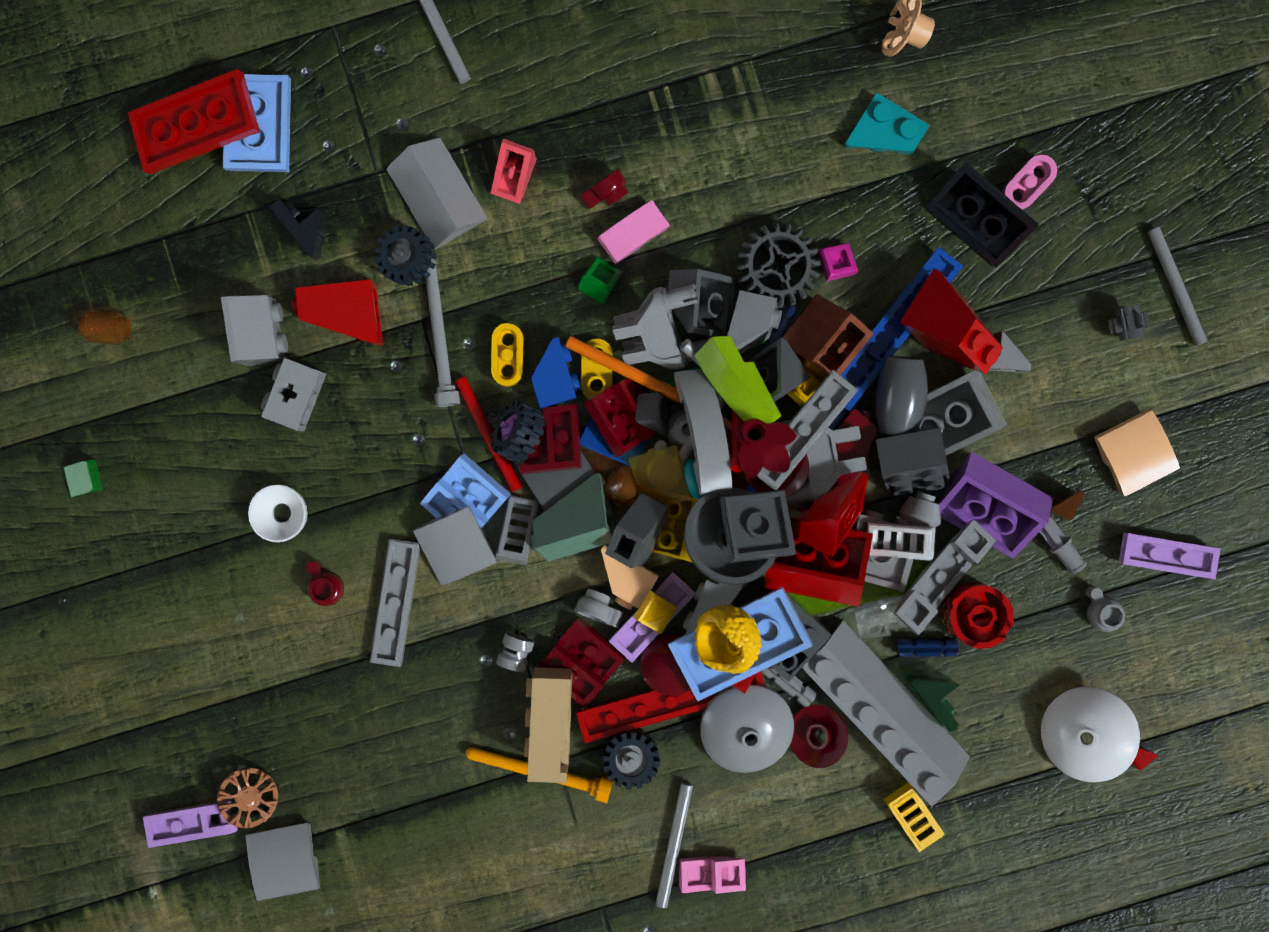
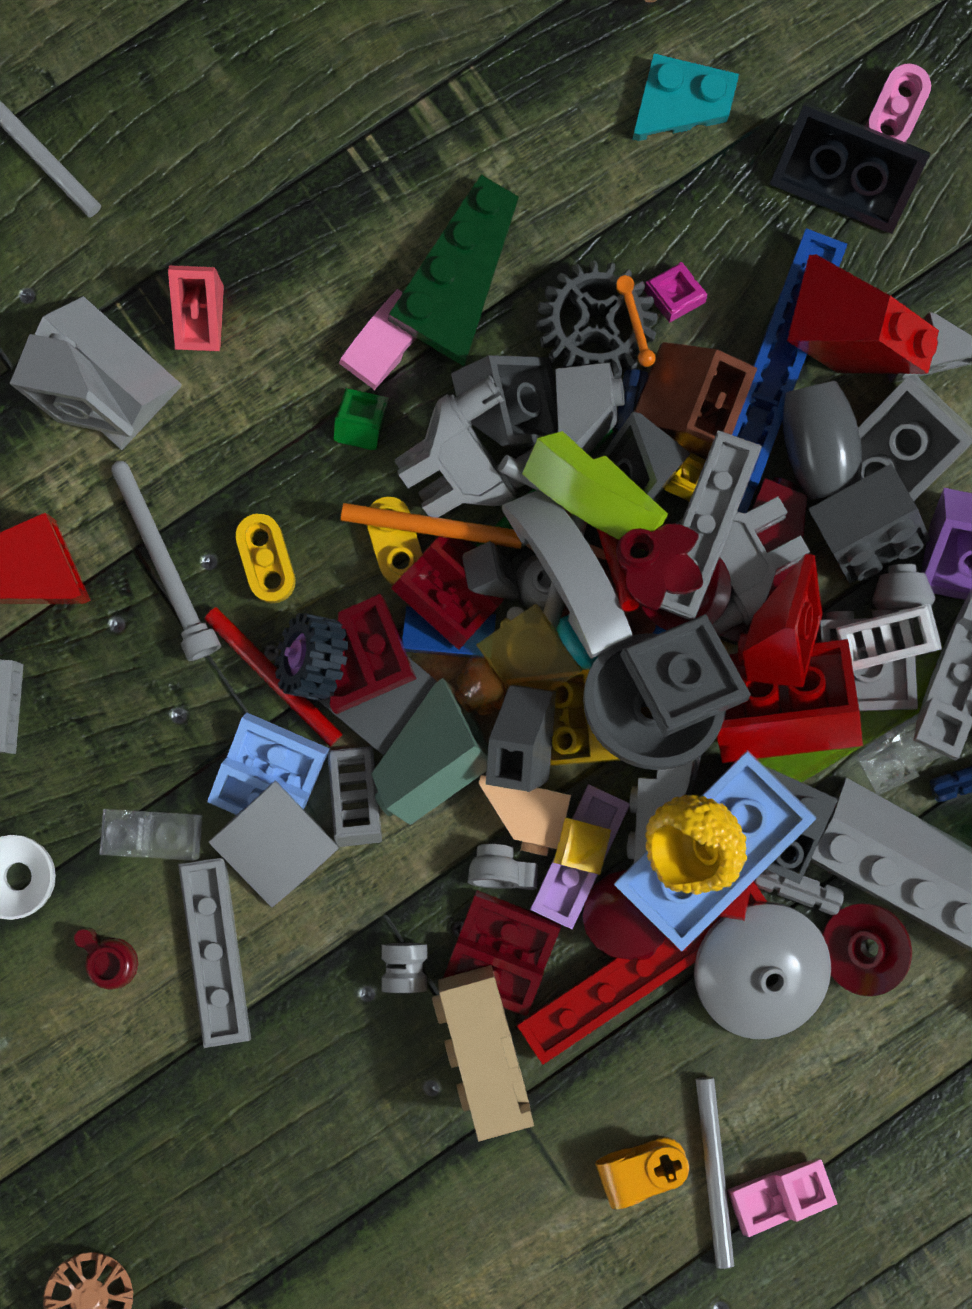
camera: 15 degrees left, 5 degrees down
black wheel [374,225,437,286] -> none
light orange piece [466,747,613,804] -> none
blue slope [531,337,581,410] -> none
dark red piece [580,168,629,209] -> none
black wheel [603,729,660,790] -> none
none -> light grey slope [10,333,134,437]
none -> clear slope [100,809,202,860]
none -> dark green wing [388,174,519,367]
none -> light orange piece [595,1137,689,1209]
none -> orange hinge [616,275,656,367]

